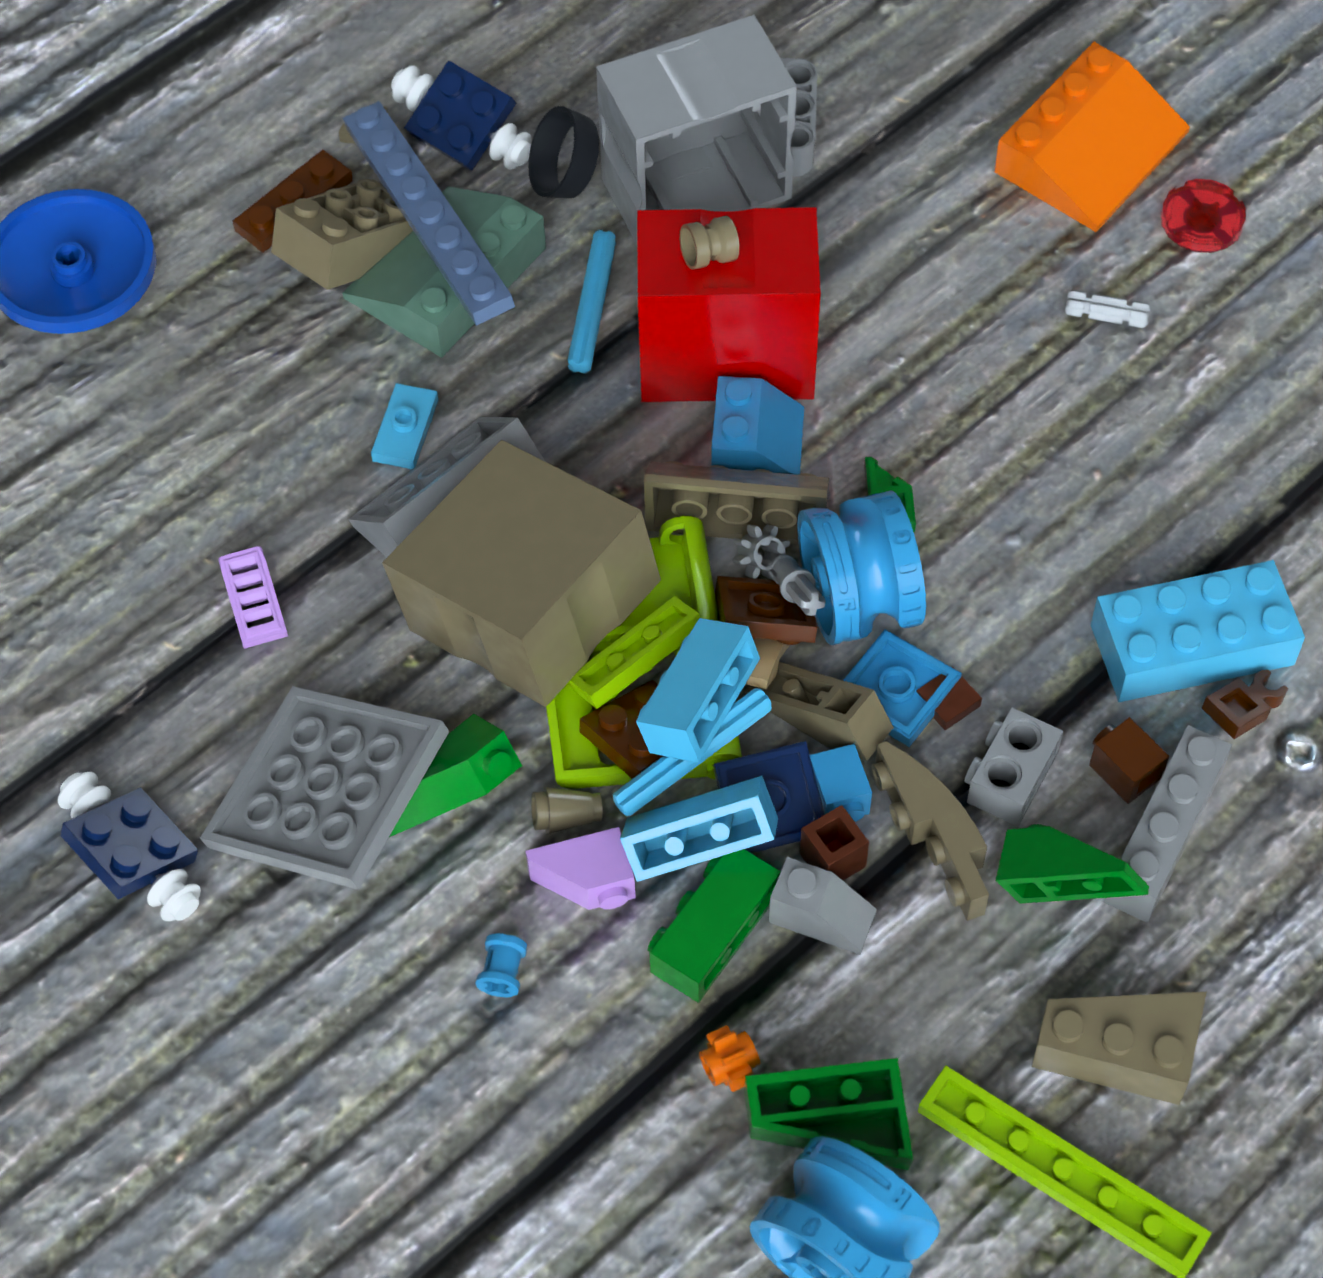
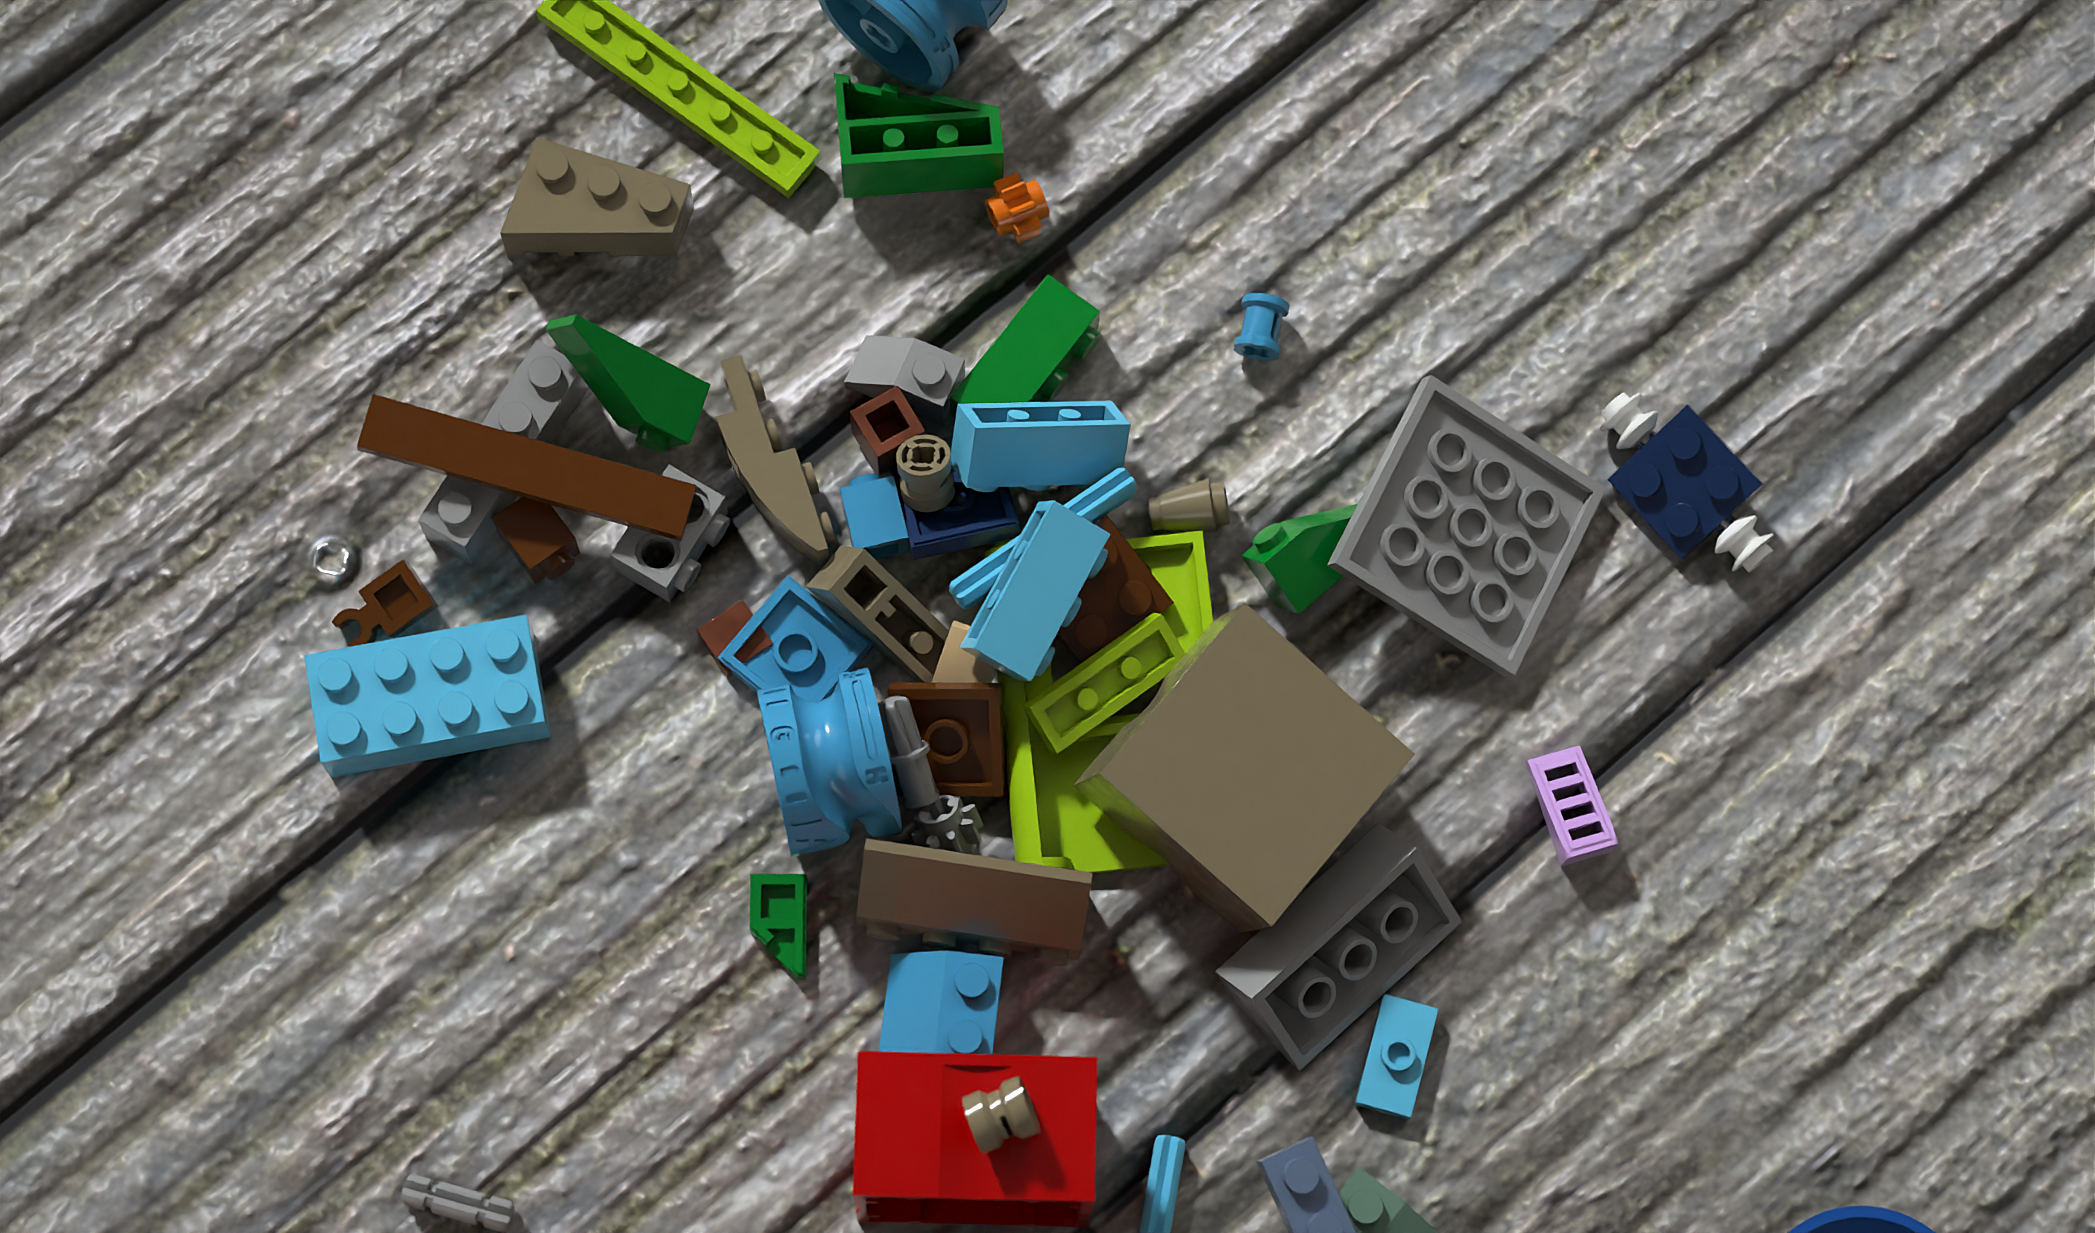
camera: 175 degrees right, 15 degrees up
lavender slope [525,827,636,910] -> none
none -> reddish brown tile [357,394,697,541]
none -> dark tan wheel [896,434,955,512]

